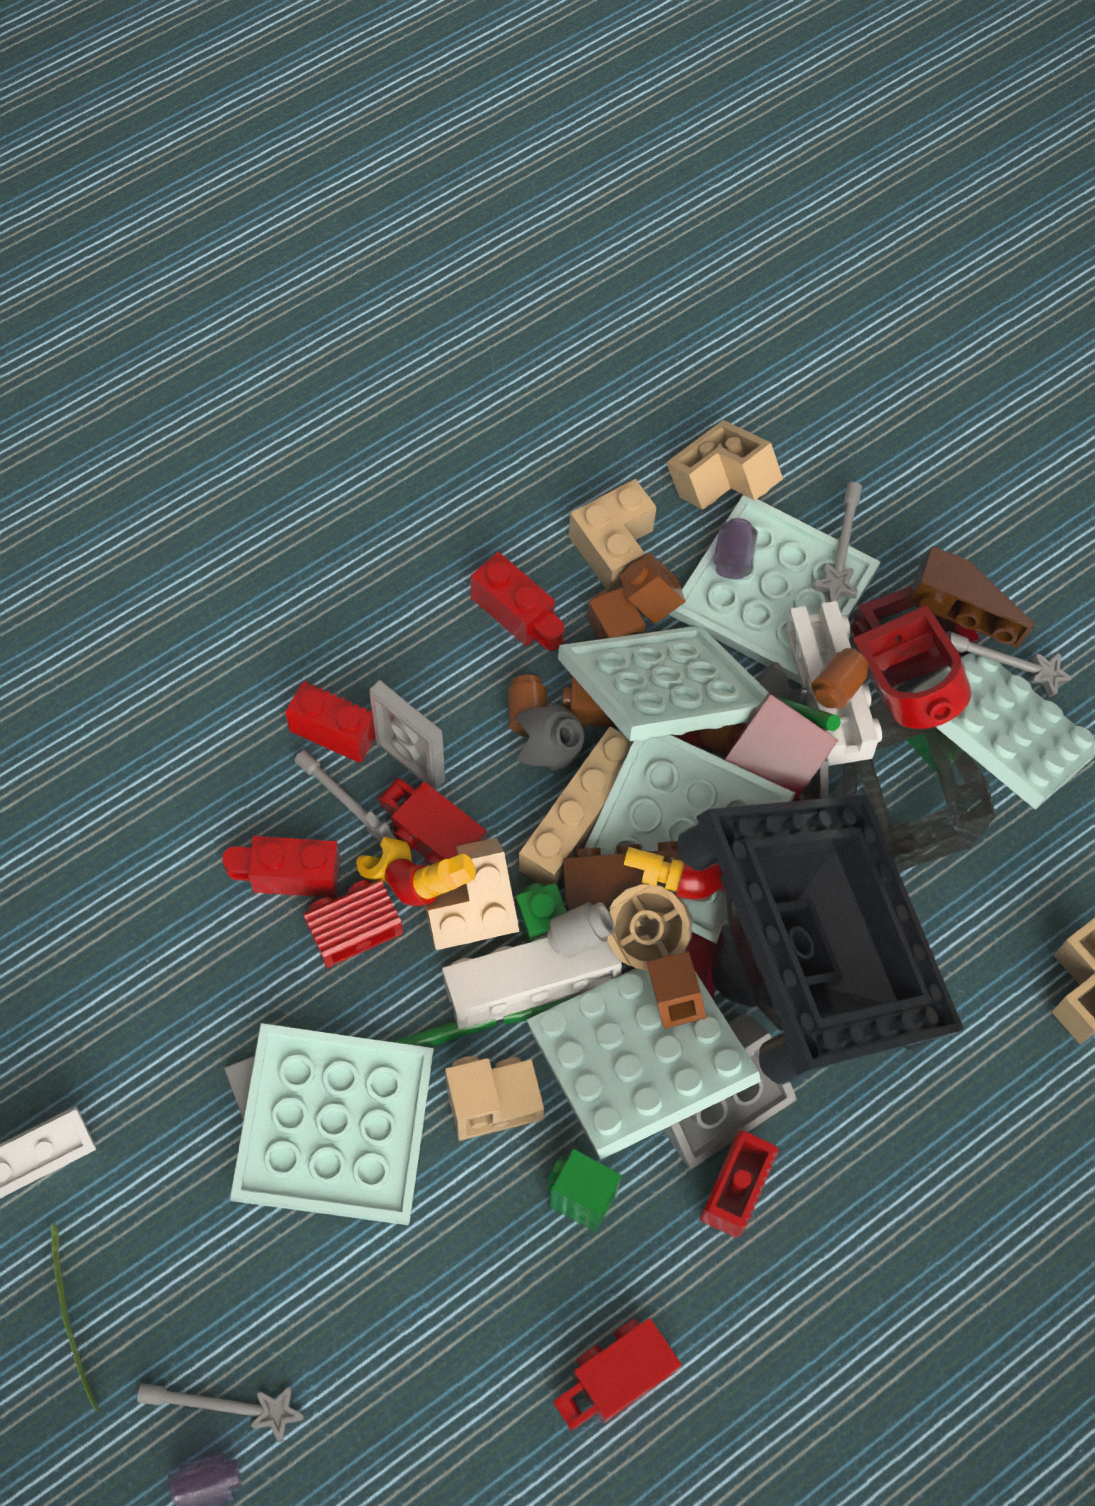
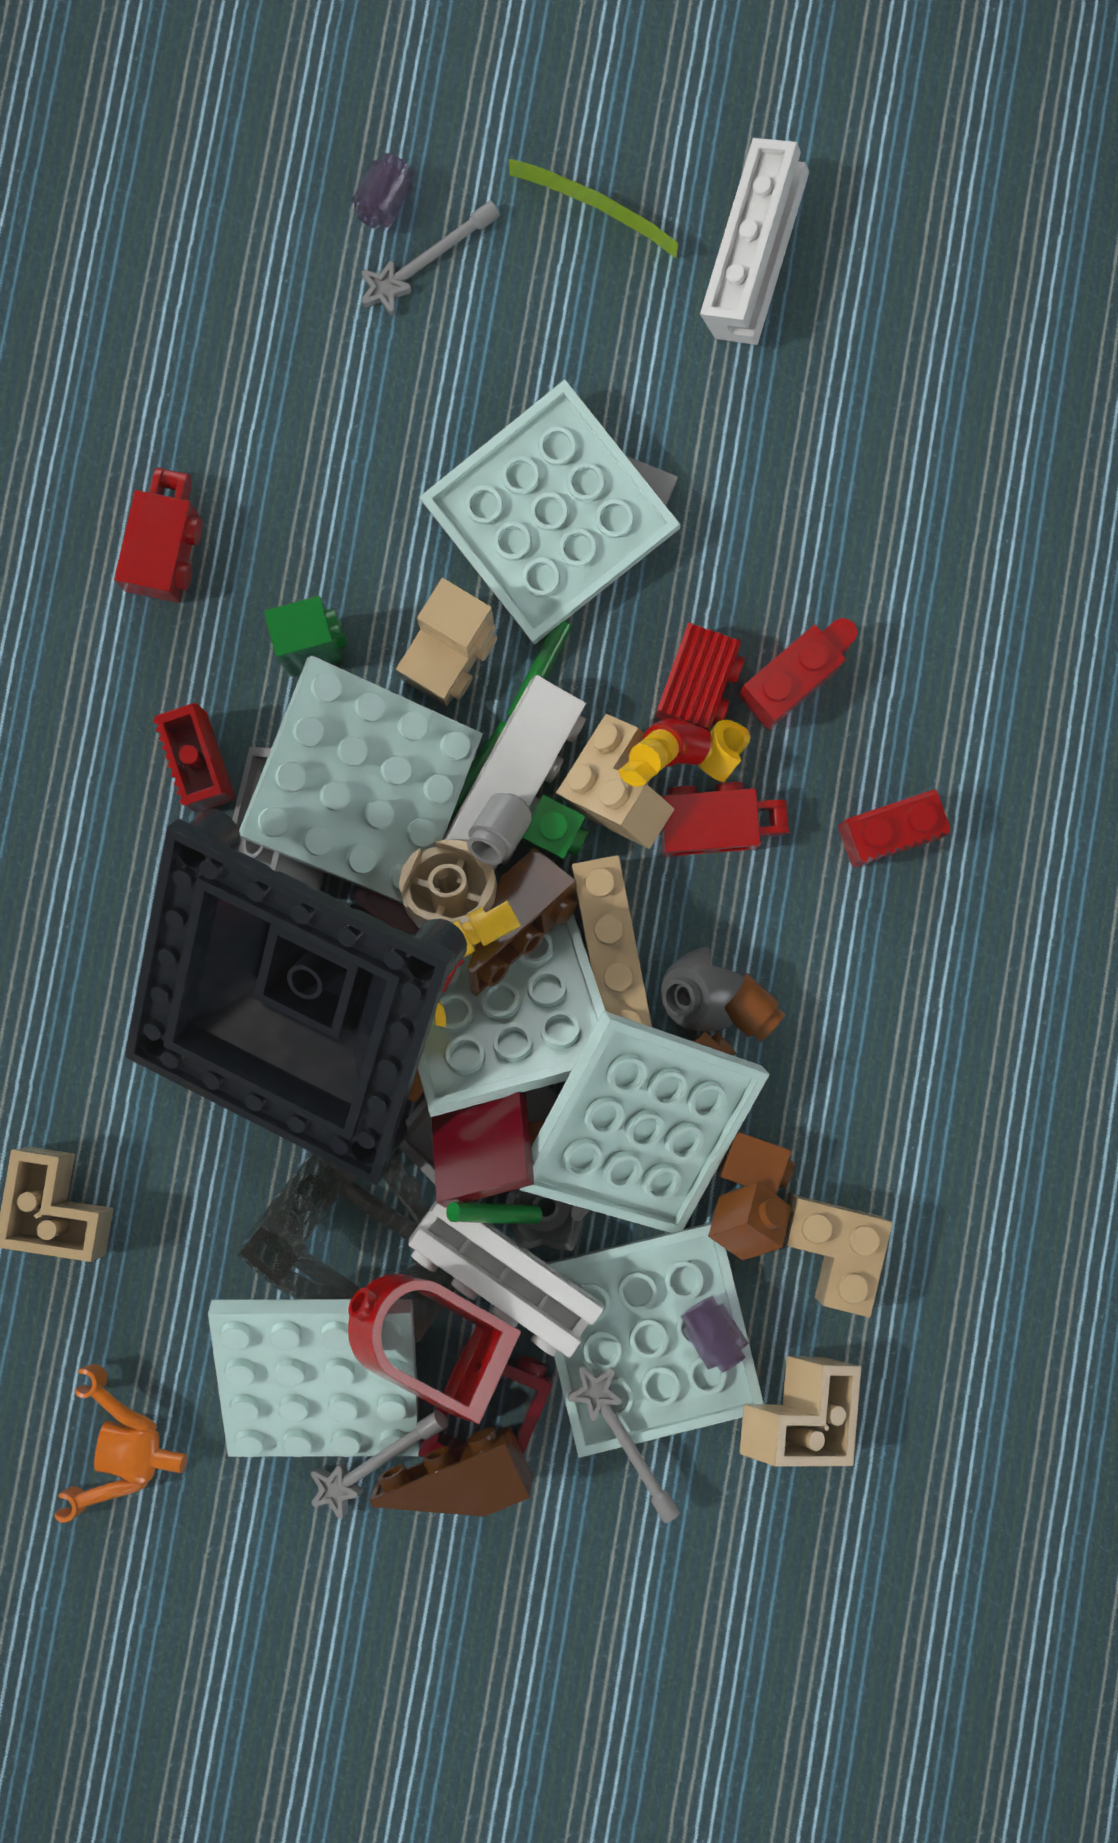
camera: 140 degrees right, 20 degrees up
light grey piece [294,750,397,843] -> none
light grey tile [370,680,445,790] -> none
red brick [470,552,564,651] -> none
dark orange brick [646,951,706,1029] -> none
dark orange brick [811,648,869,709] -> none

